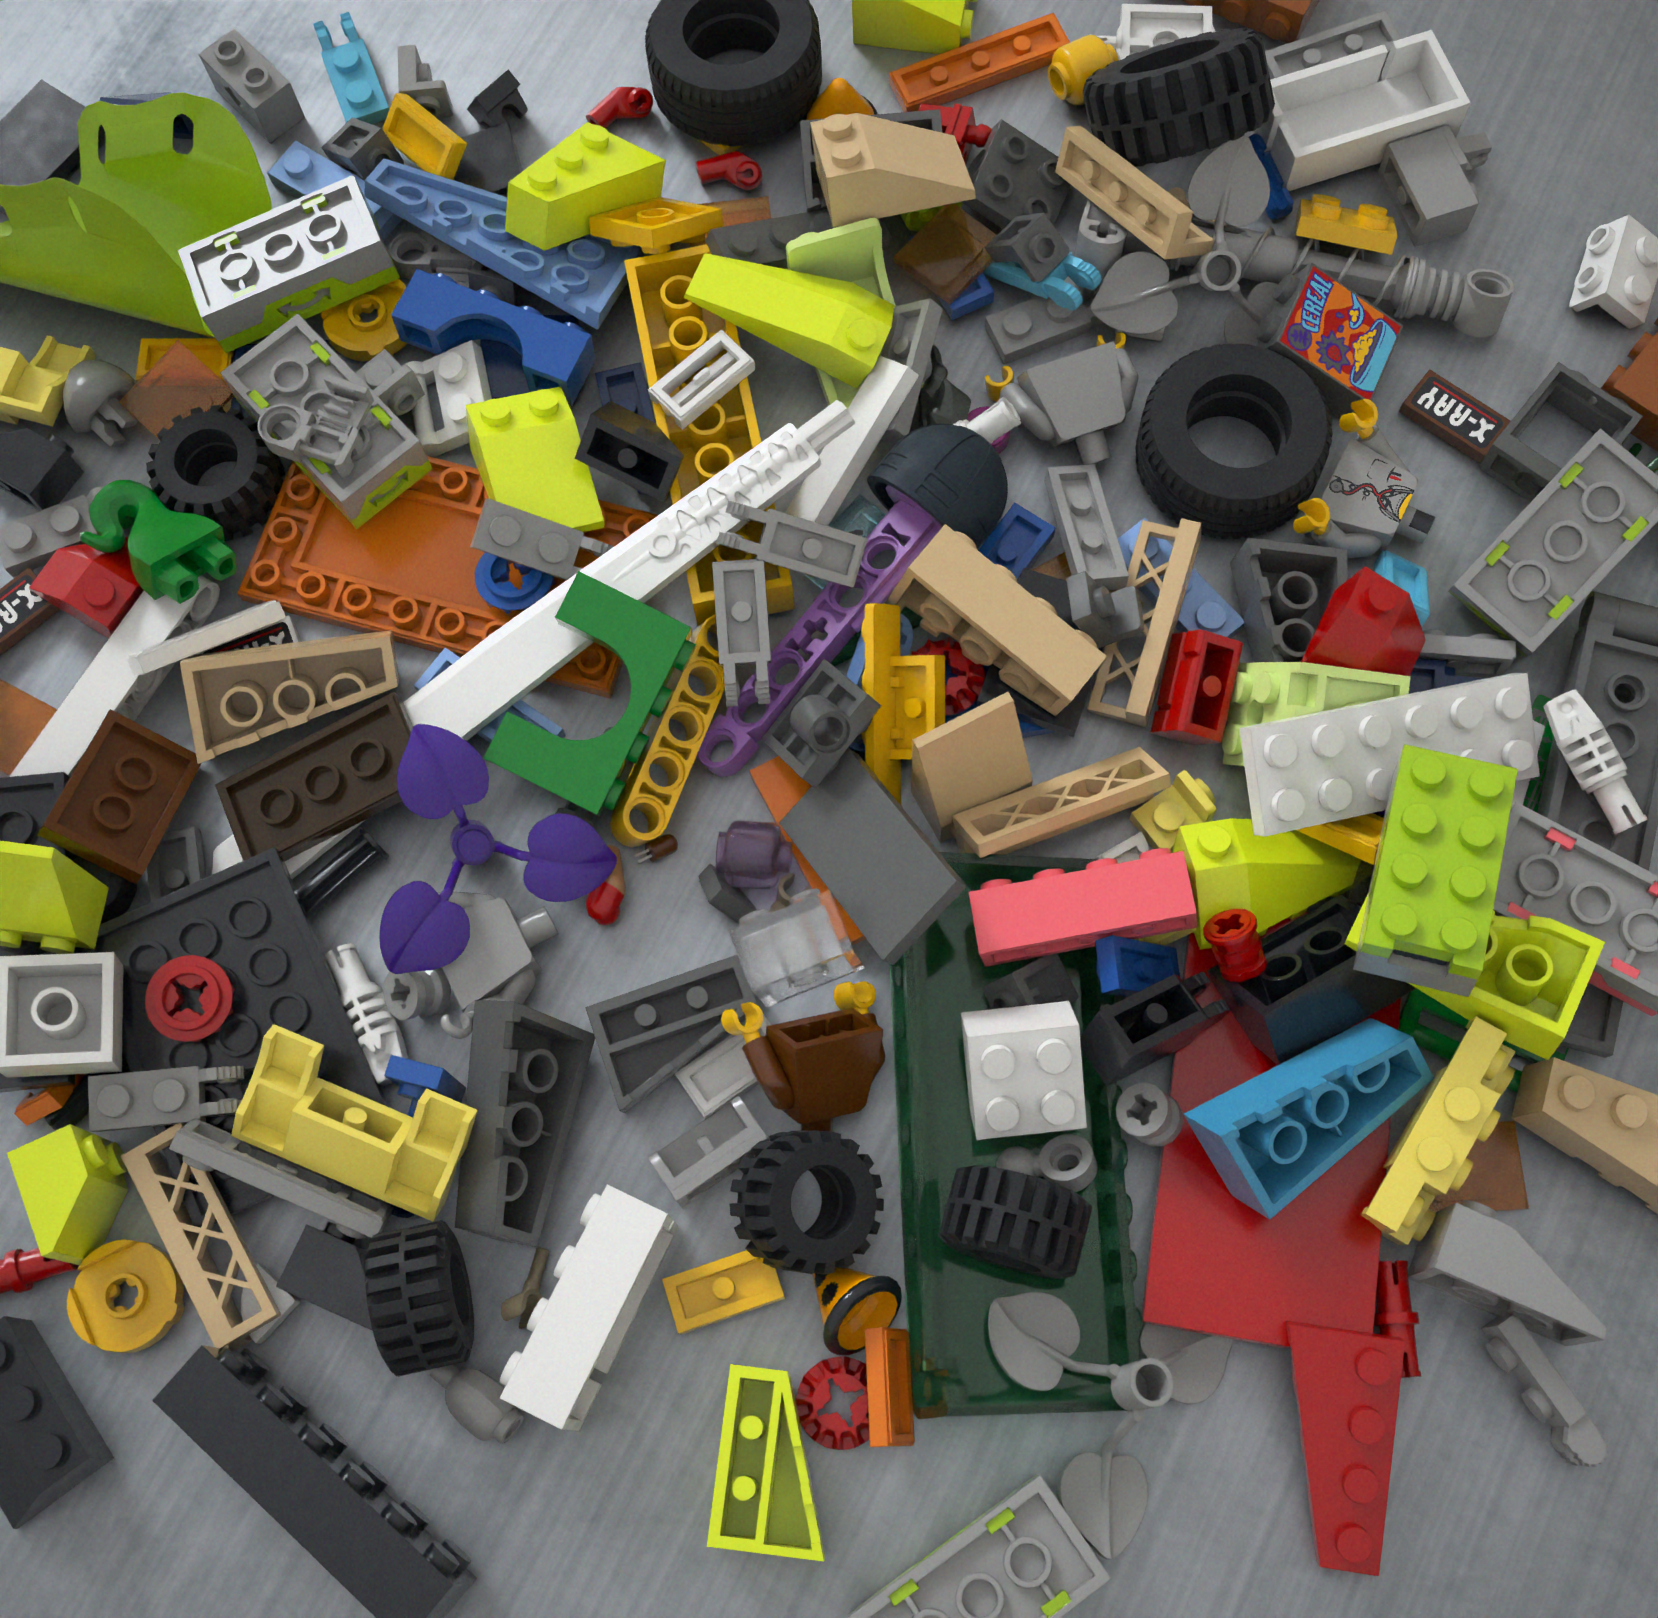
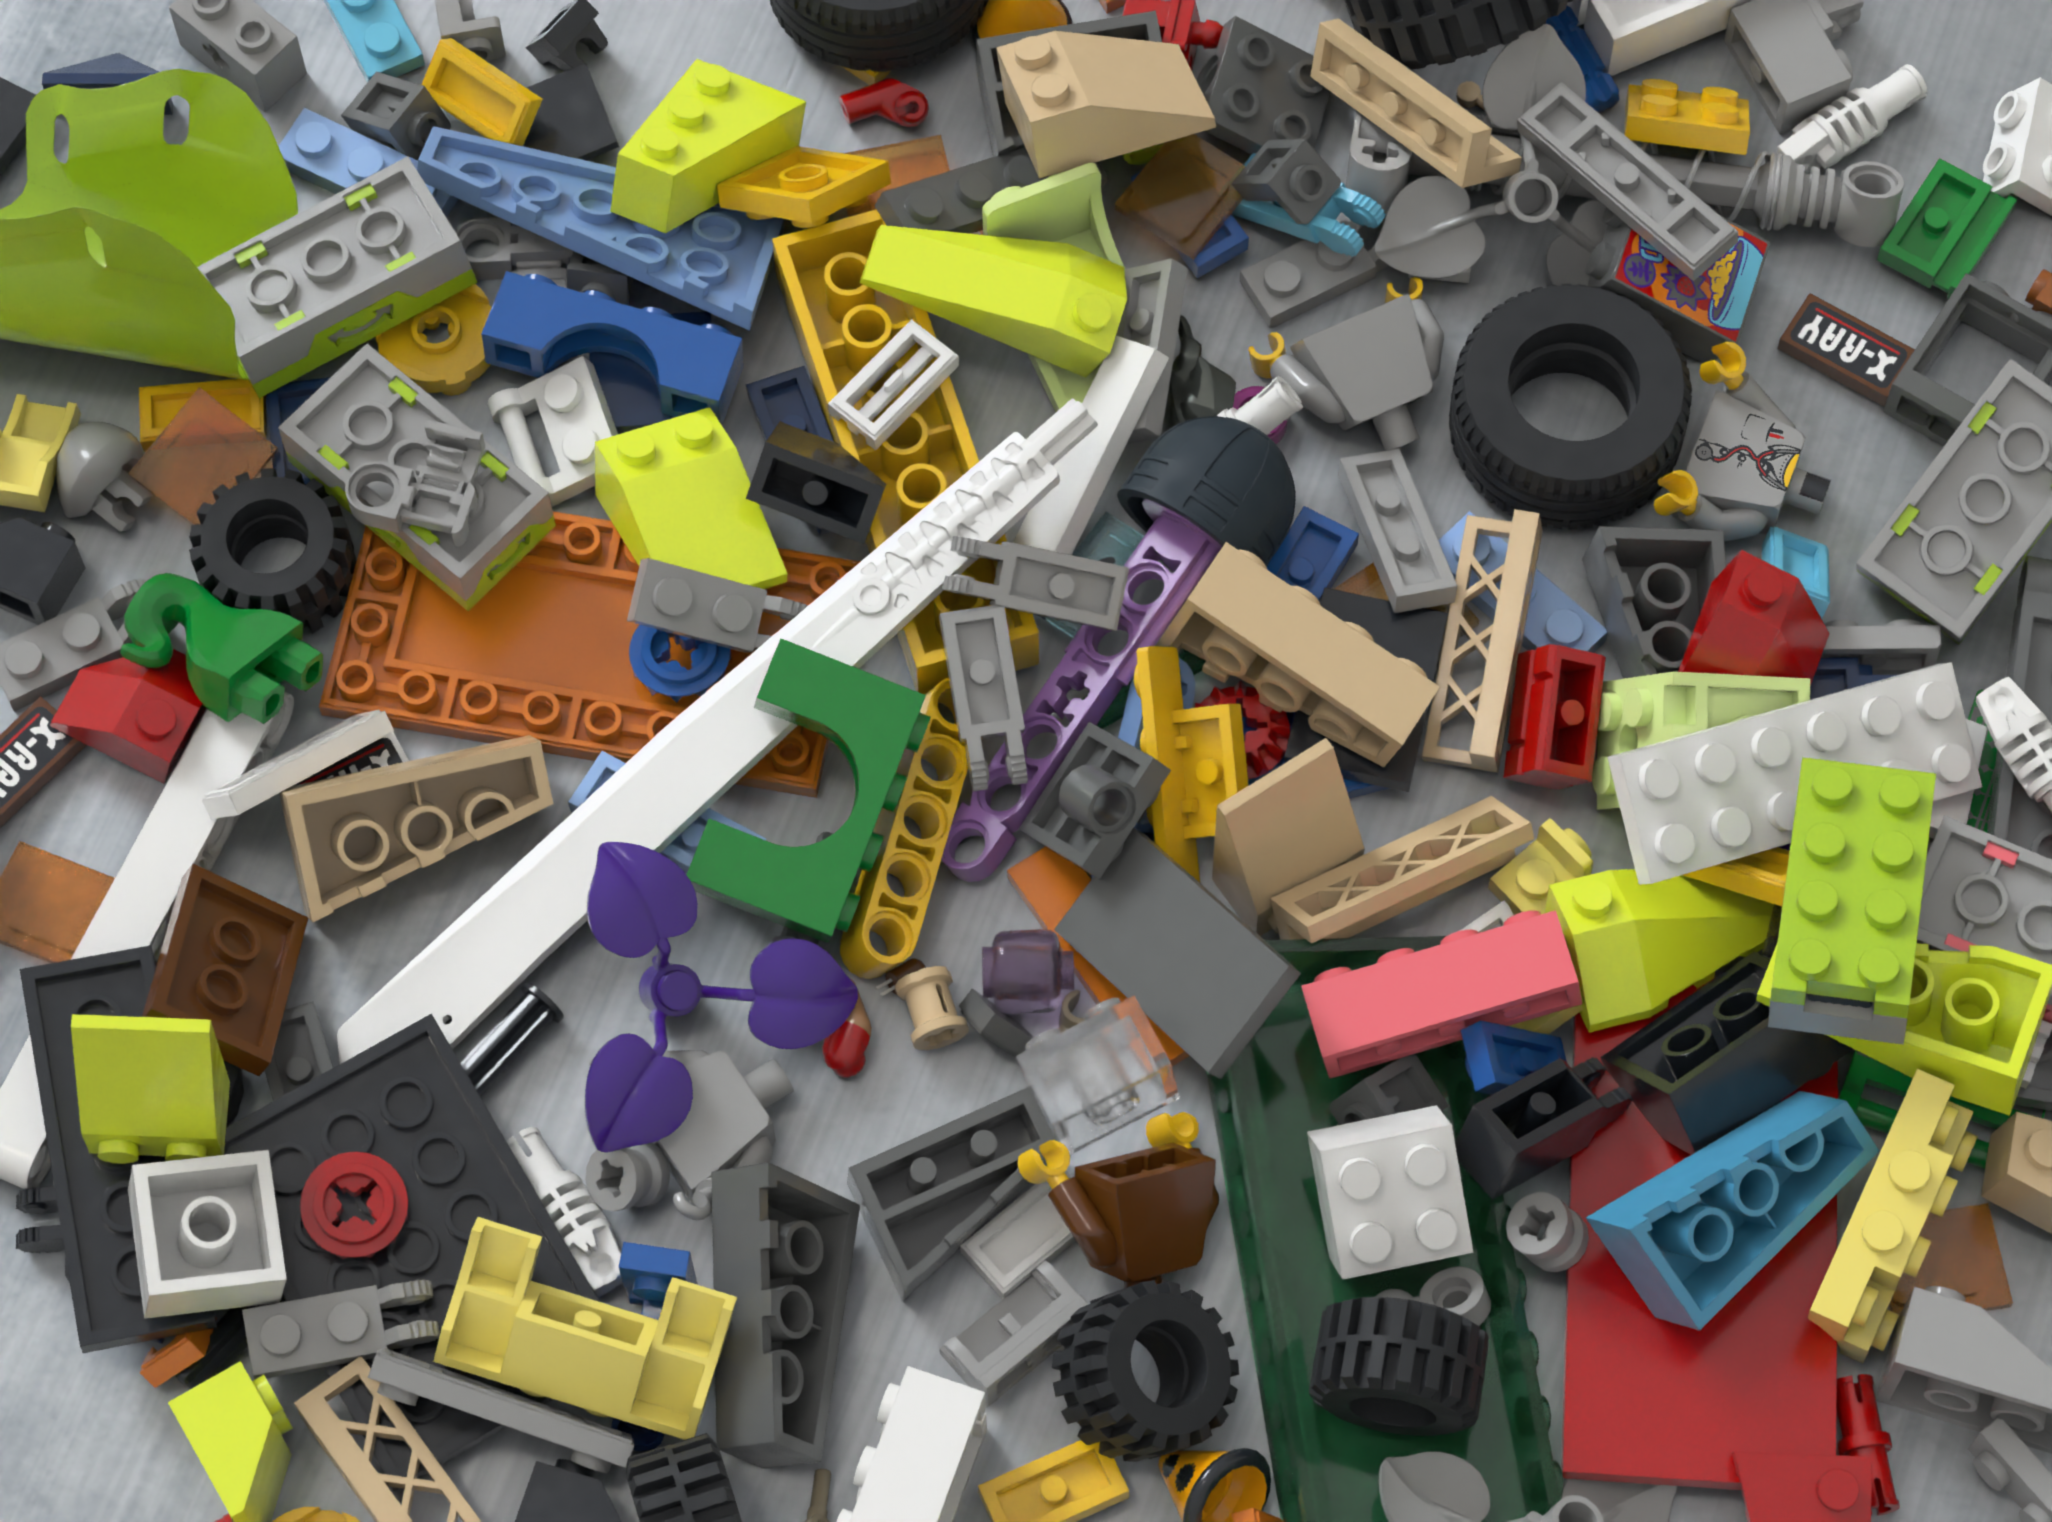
camera: 10 degrees left, 5 degrees down
dark brown tile [215,692,413,862] -> none
light grey bracket [355,349,425,417] -> none
red arm [586,87,653,129] -> none
dark grey bracket [1066,571,1145,648] -> none
red bush [1203,909,1267,982] -> none
none -> tan bush [895,966,969,1050]
none -> light grey plate [1517,82,1738,281]
none -> white hinge [1777,64,1927,173]
none -> green plate [1877,158,2017,299]

